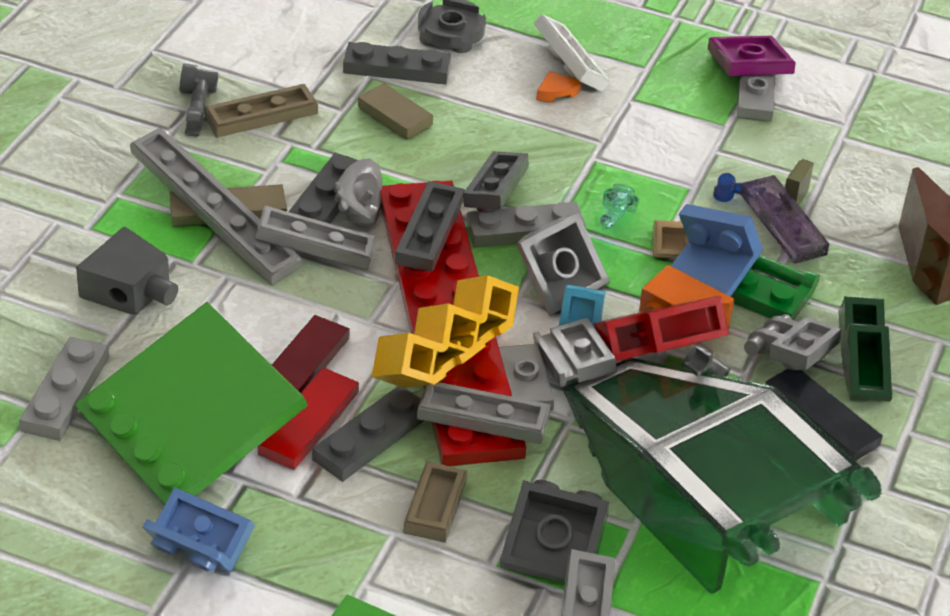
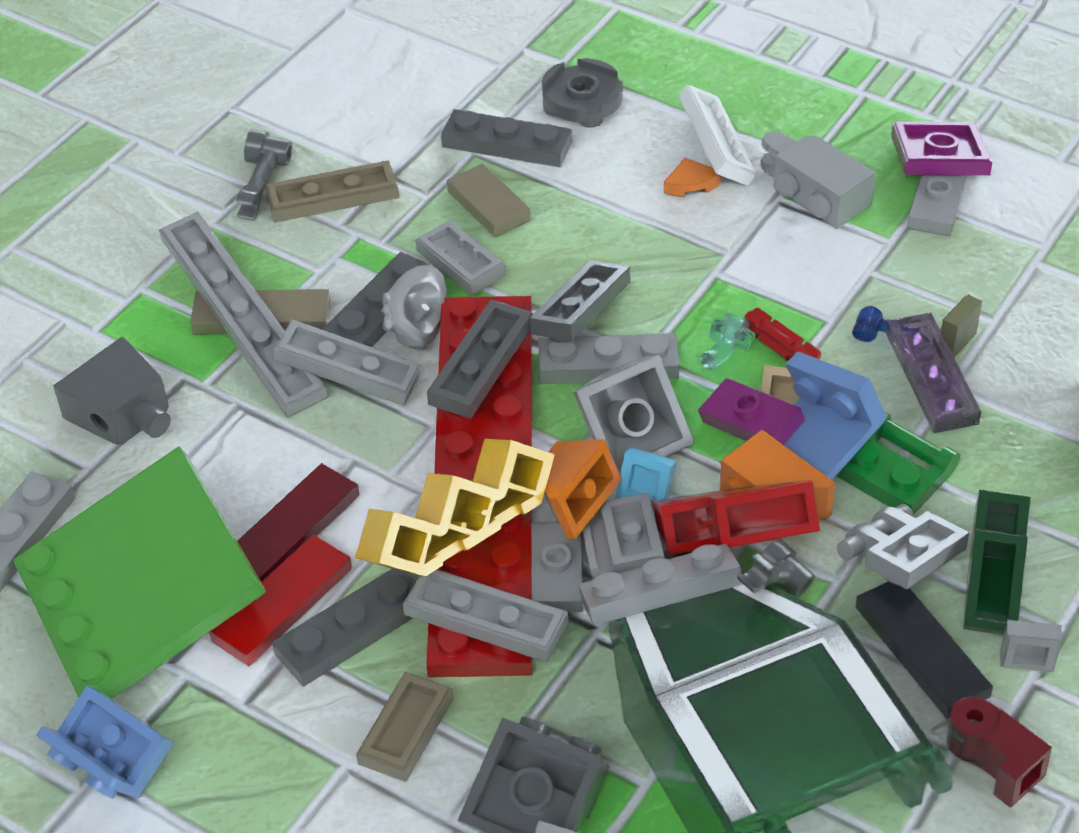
camera: 15 degrees right, 5 degrees up
none -> light grey plate [415,220,506,296]
none -> orange slope [544,439,622,539]
none -> light grey plate [578,544,743,626]
none -> magenta plate [698,378,805,445]
none -> red axle [742,308,822,361]
none -> light grey hinge [760,130,875,229]
none -> dark red leg [946,697,1052,808]
none -> light grey tile [1000,620,1062,672]

